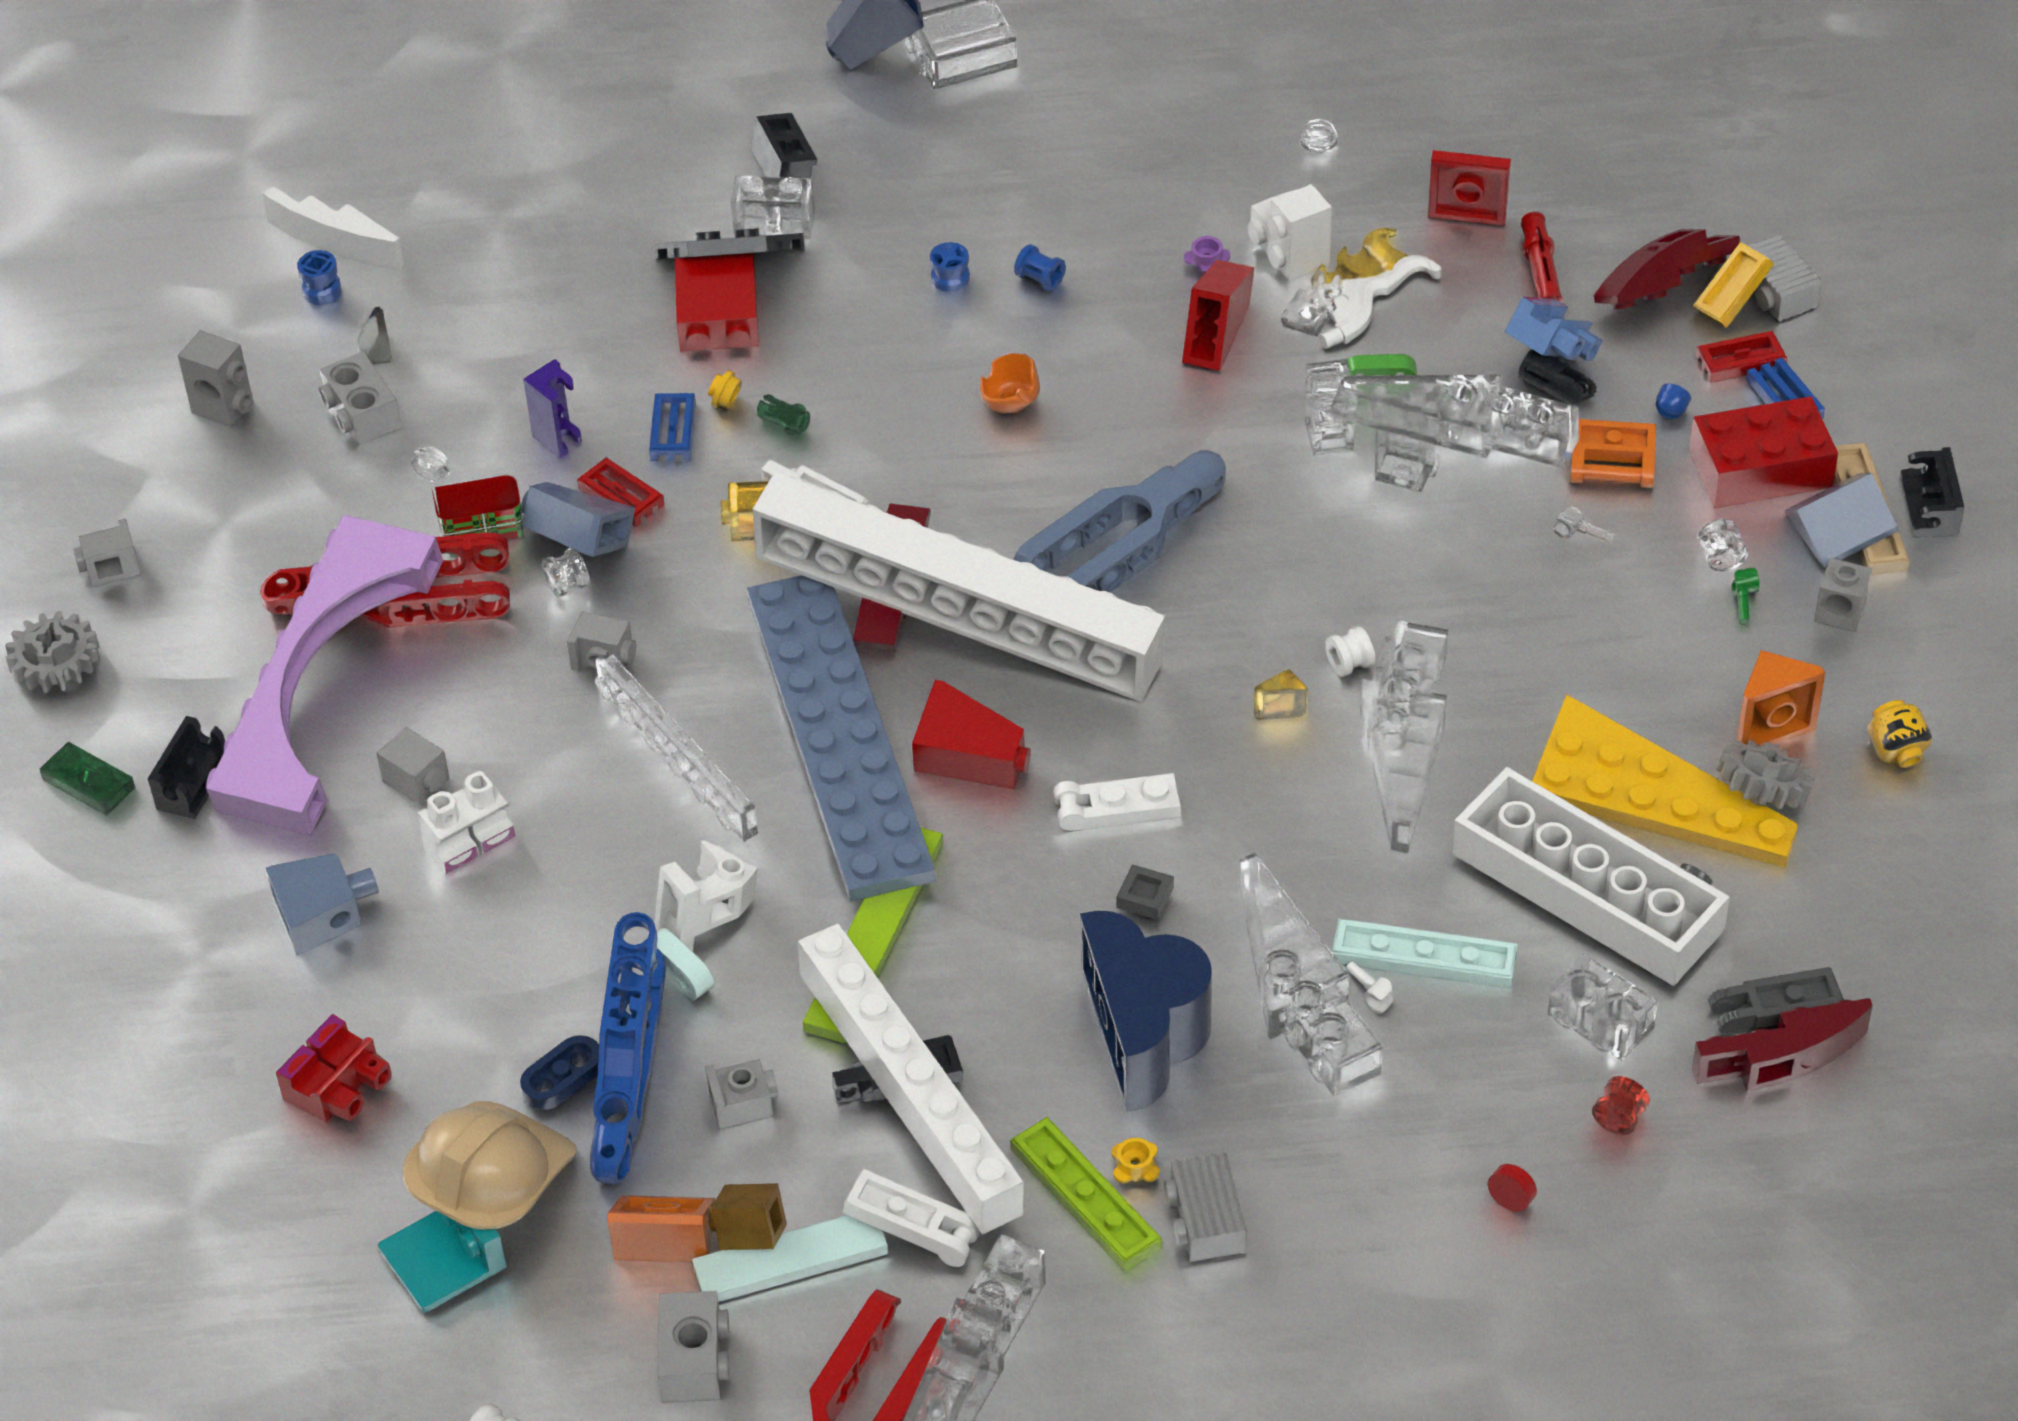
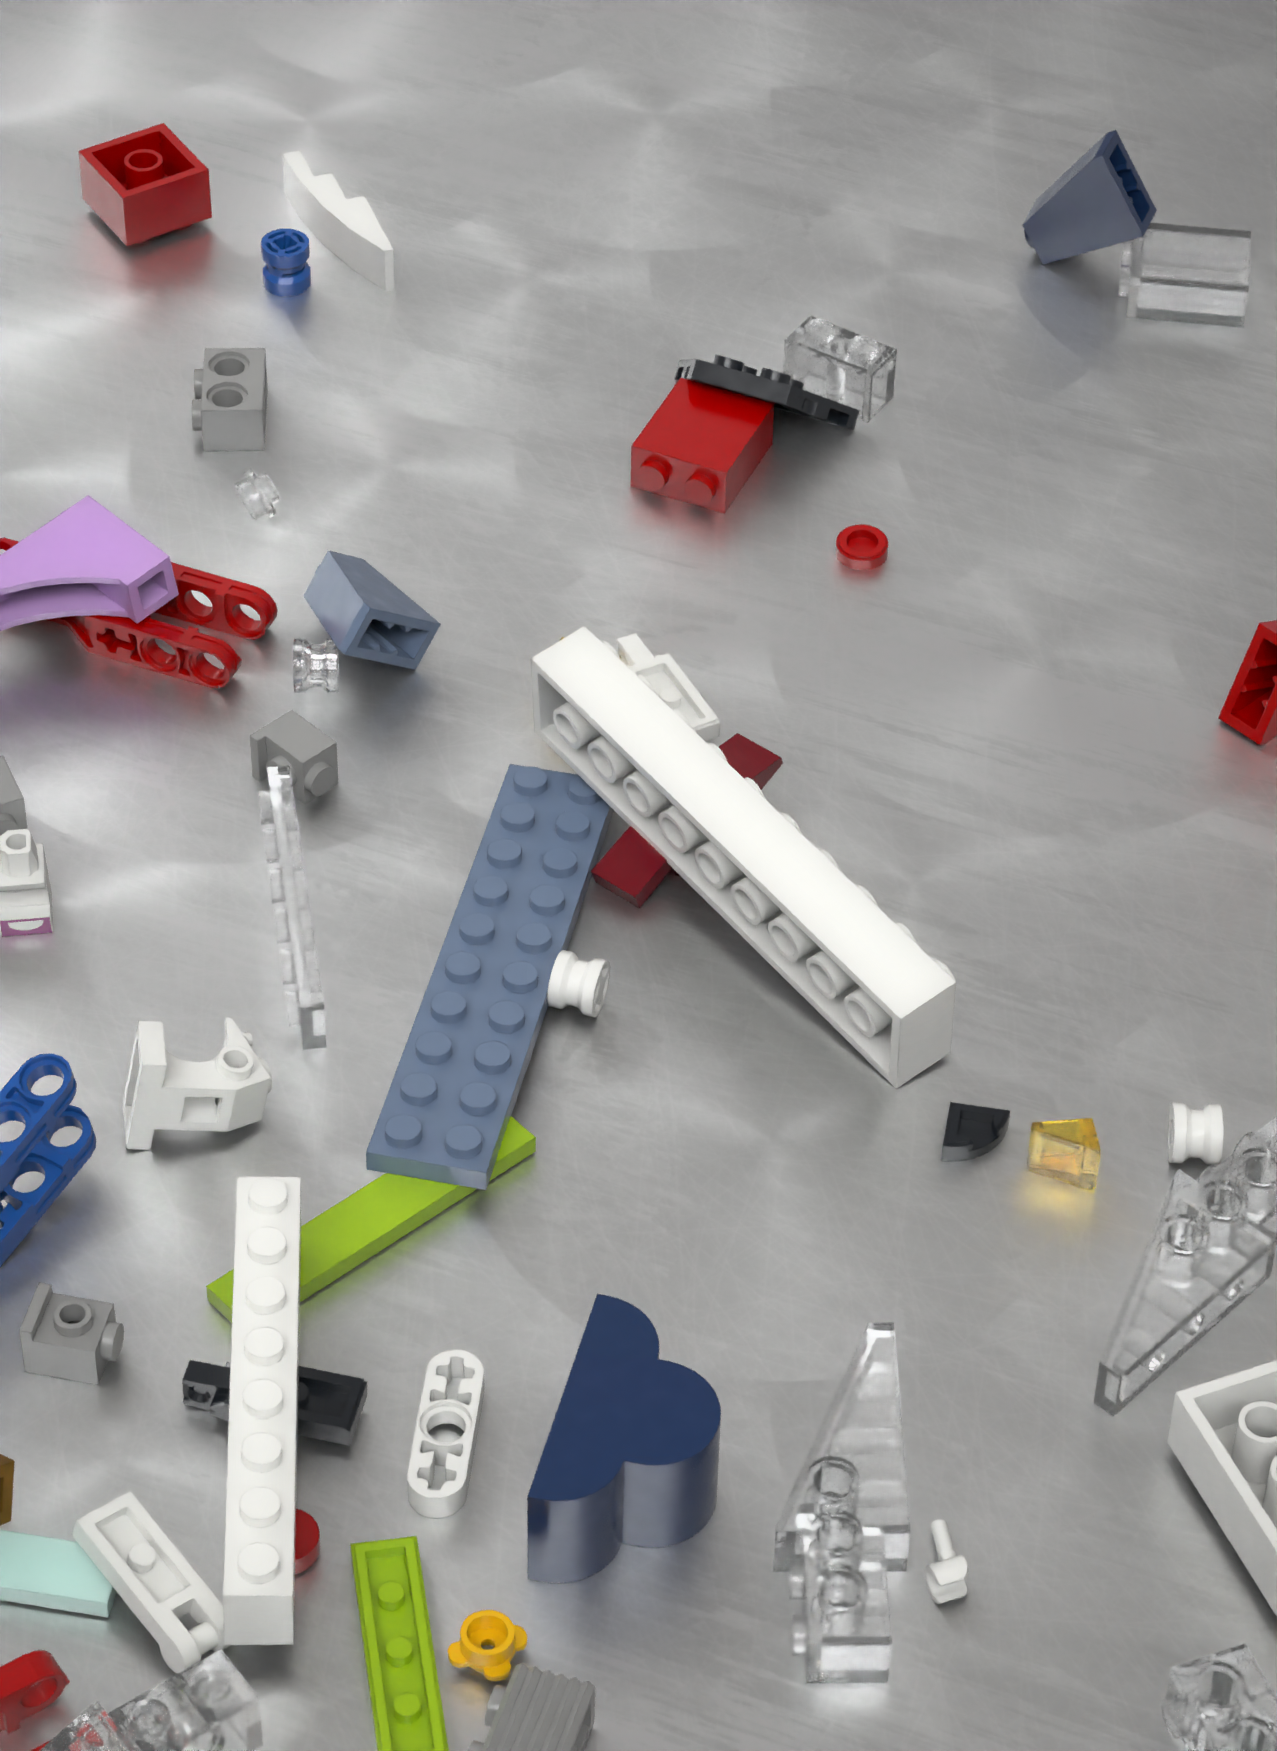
camera: 25 degrees right, 5 degrees down
light grey brick [177,330,254,427] -> none
clear smoke slope [358,307,392,365] -> none
red piece [432,475,524,540] -> none
dark purple hinge [523,359,582,459] -> none
red tile [577,457,665,527] -> none
light aqua beam [643,928,714,1000] -> none
blue tile [649,393,696,461] -> none
yellow plate [708,370,742,409] -> none
black hinge [751,113,818,196] -> none
clear green pin [757,394,810,435] -> none
red slope [912,680,1031,789] -> none
blue wheel [930,242,970,292] -> none
orange hair [980,353,1040,414] -> none
blue bush [1014,244,1066,292] -> none
sand blue piece [1014,450,1226,593] -> none
white plate [1053,773,1181,831] -> none
dark grey plate [1116,864,1174,920] -> none
light aqua tile [1331,918,1518,988] -> none
none -> red brick [78,123,212,246]
none -> white beam [407,1349,484,1518]
none -> white wheel [547,950,610,1018]
none -> red tile [836,524,888,570]
none -> black tile [941,1102,1010,1161]

